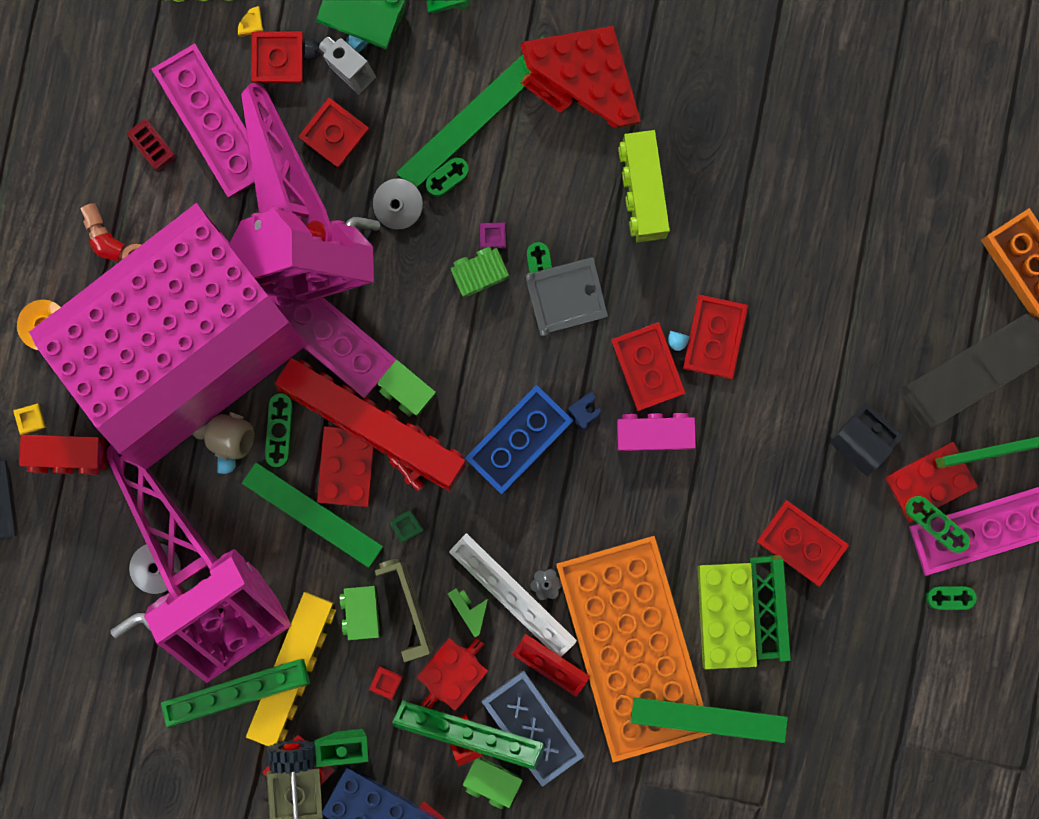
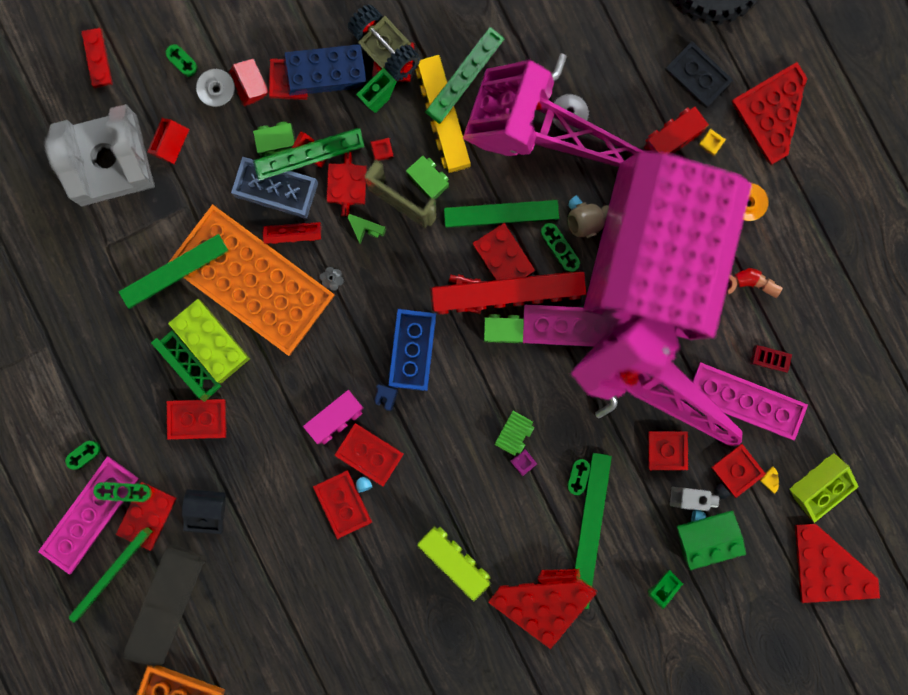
camera: 140 degrees right, 0 degrees up
light grey dish [373,179,423,229] -> none
dark green tile [389,509,424,544] -> none
white plate [449,533,577,657] -> none
dark grey container [525,257,608,336] -> none
green beam [527,242,552,273] -> none

